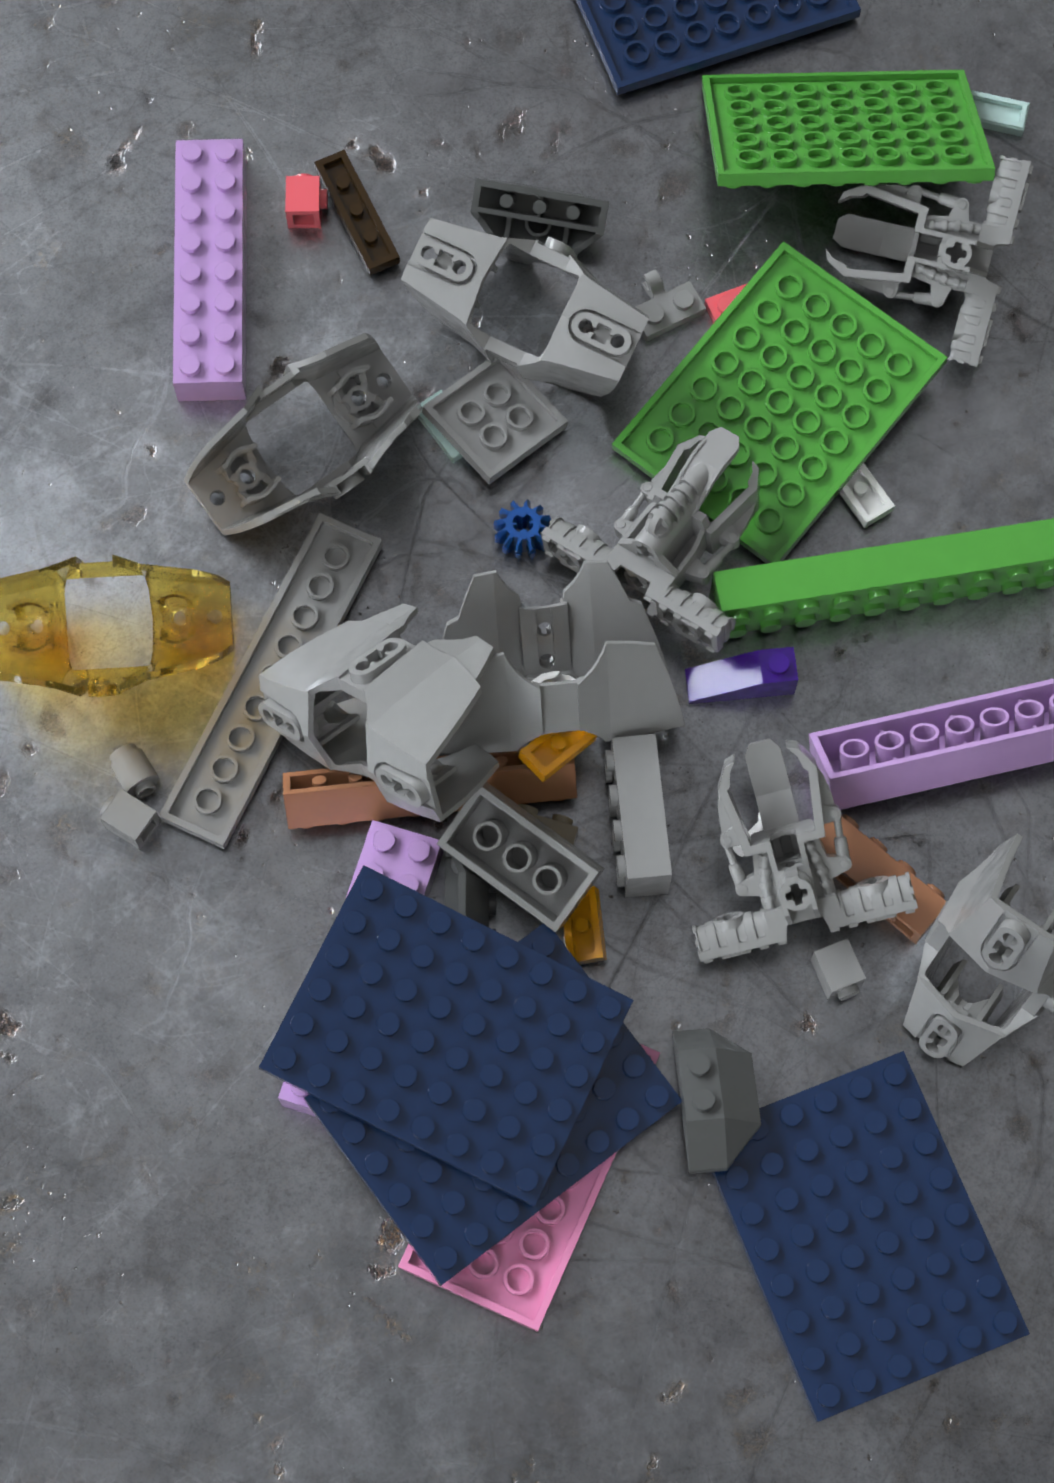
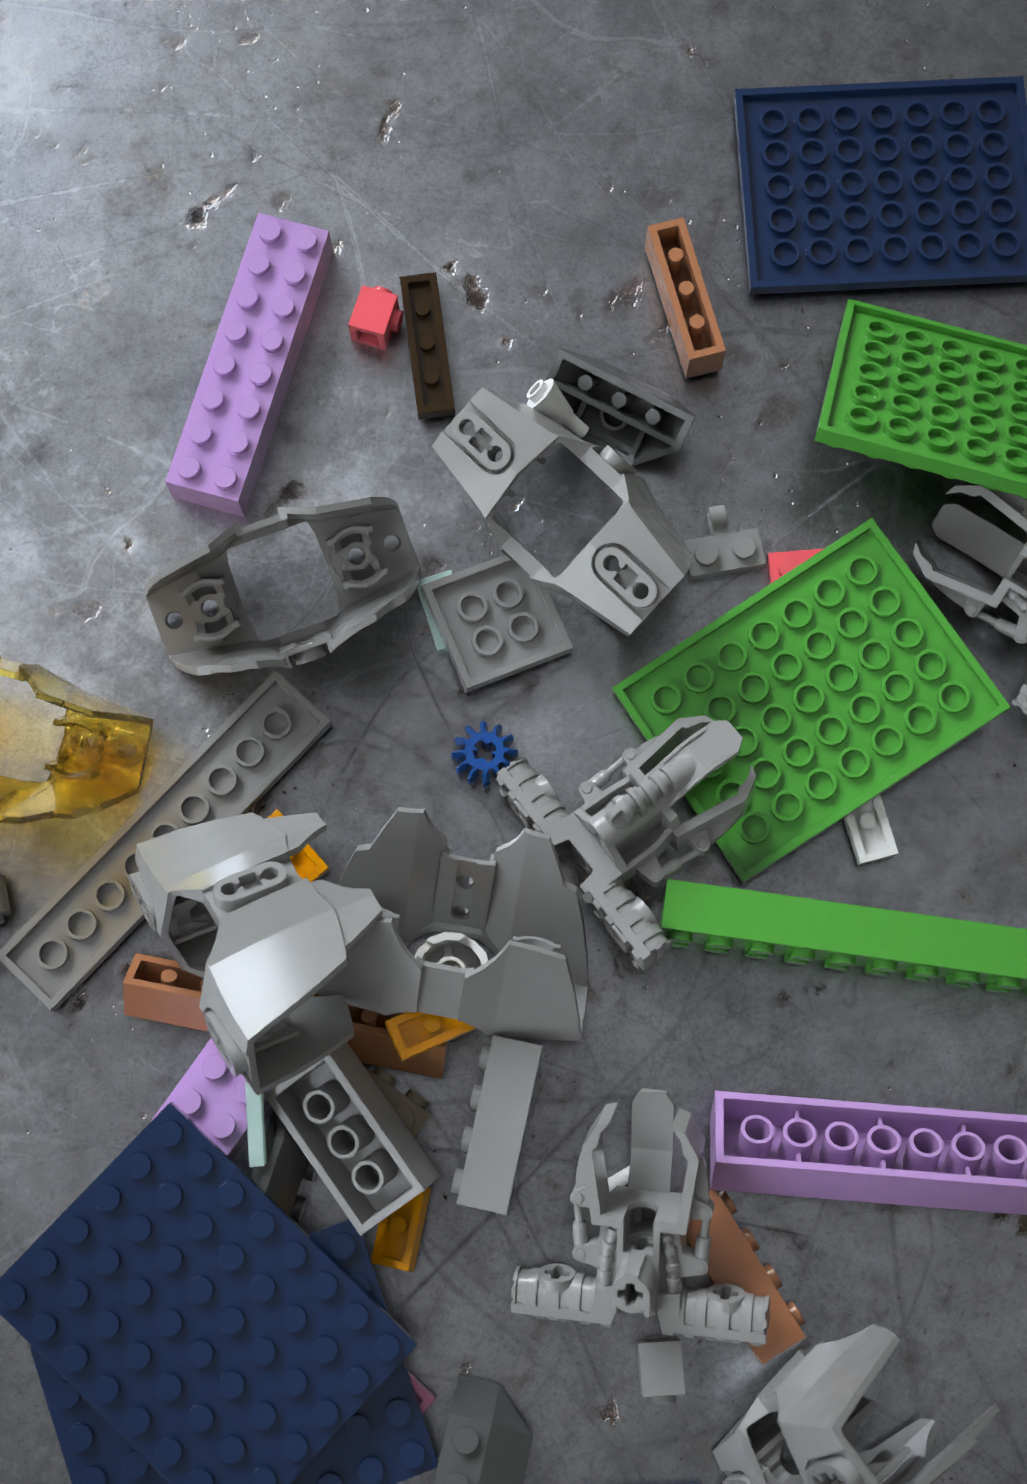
camera: 20 degrees right, 5 degrees up
dark purple slope [684,647,798,704] -> none
none -> light aqua tile [245,1081,267,1167]
none -> white cone [527,378,589,438]
none -> nougat brick [645,217,726,379]

